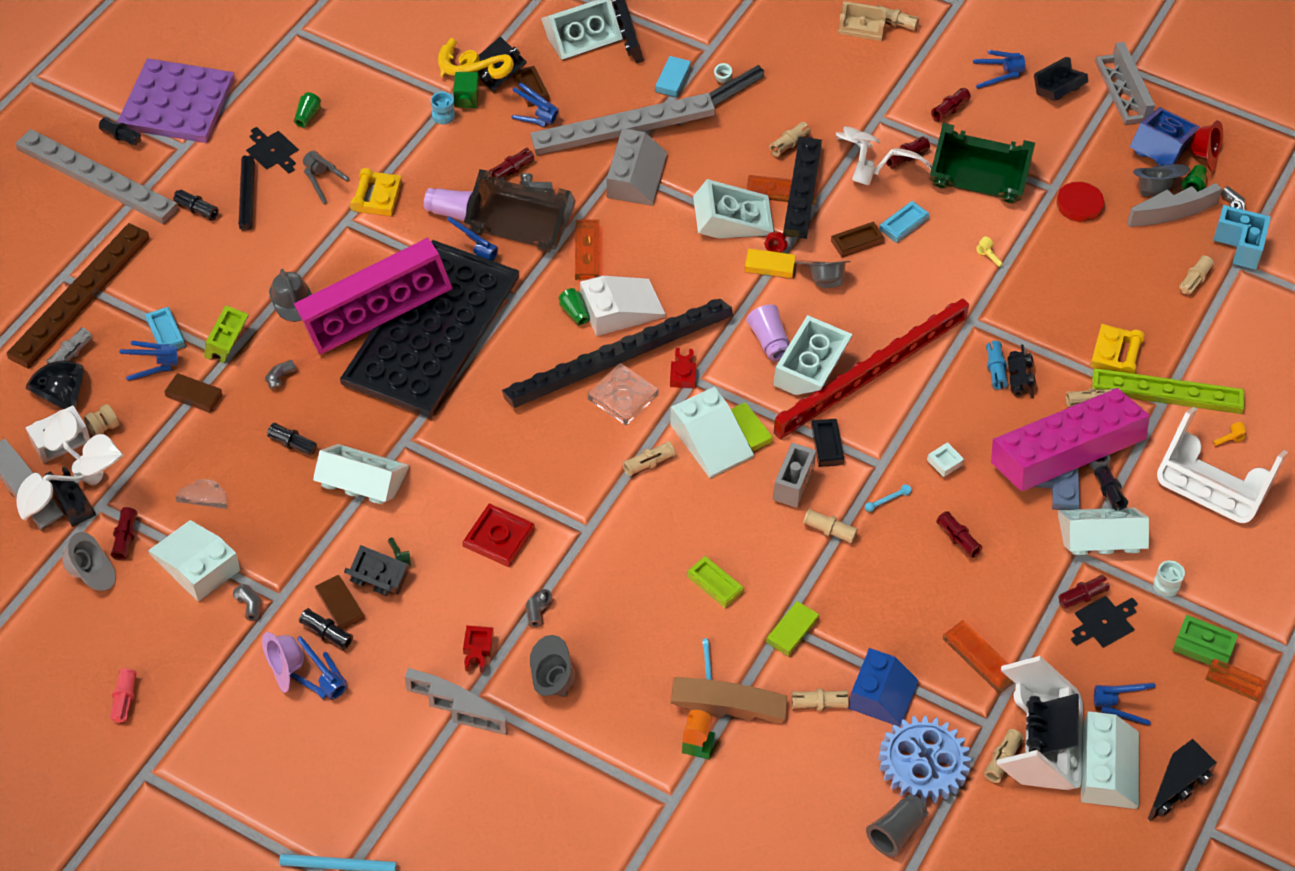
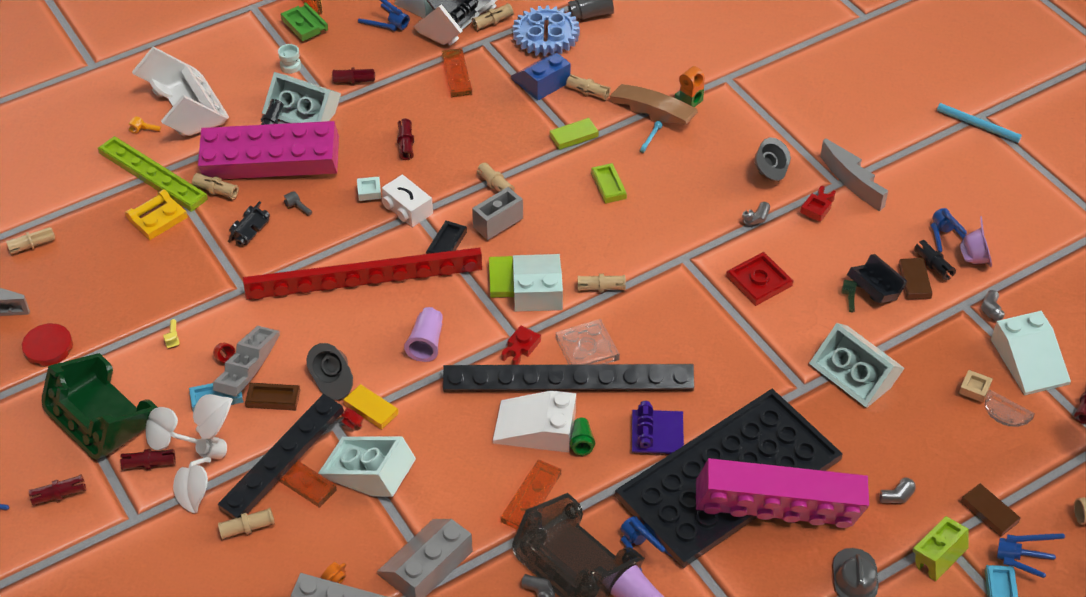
camera: 150 degrees left, 5 degrees down
black axle [267,422,317,455] -> none
light aqua slope [773,315,853,395] -> none
medium azure hinge [865,484,911,512] -> none
dark azure pin [986,341,1008,390] -> none
black piece [1071,596,1138,648] -> none
none -> light grey slope [213,326,280,396]
none -> red hinge [213,343,235,363]
none -> dark grey hand [284,191,312,216]
none -> orange plate [321,562,346,584]
none -> white brick [381,174,433,227]
none -> dark purple hinge [632,401,684,454]
none -> tan plate [959,370,993,402]

